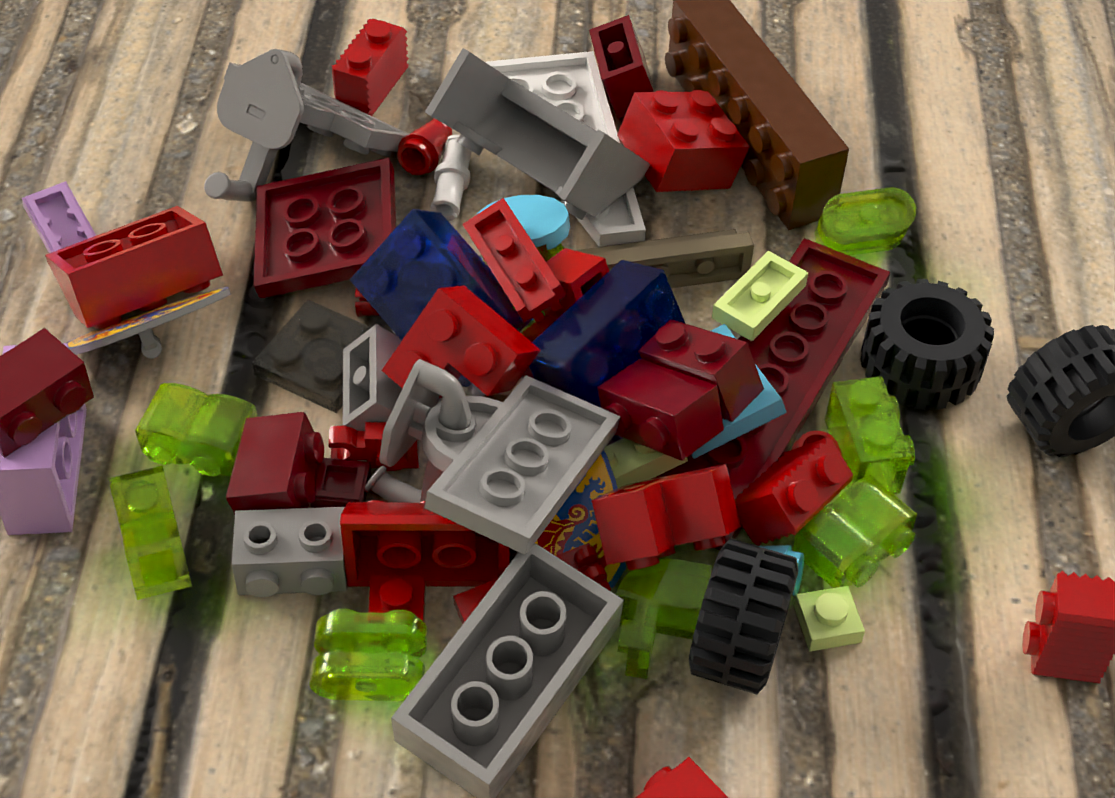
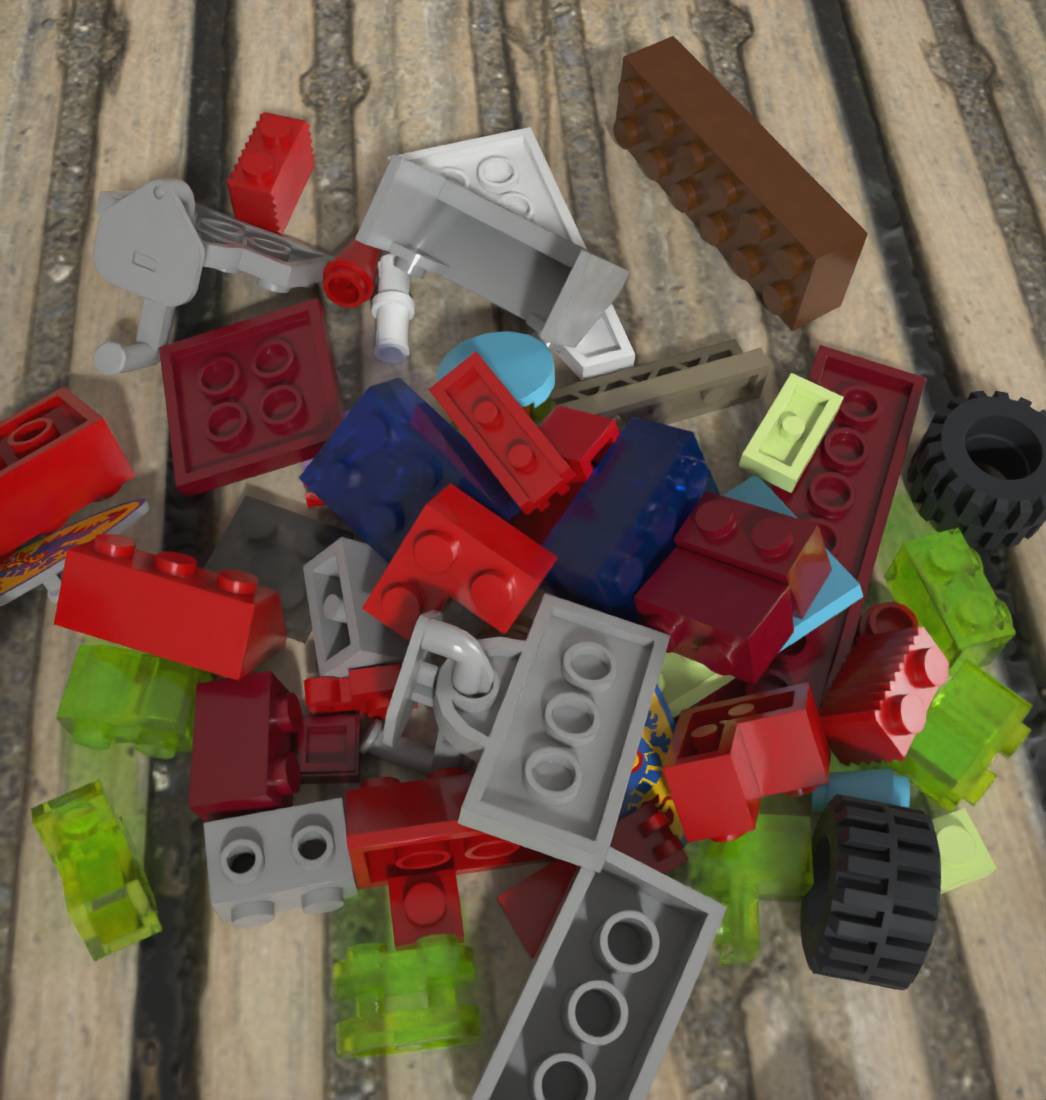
camera: 10 degrees left, 10 degrees up
dark red brick [589,15,655,119] -> none
red brick [617,90,750,192] -> none
clear neon green brick [815,187,916,256] -> none
none -> red slope [54,534,287,681]

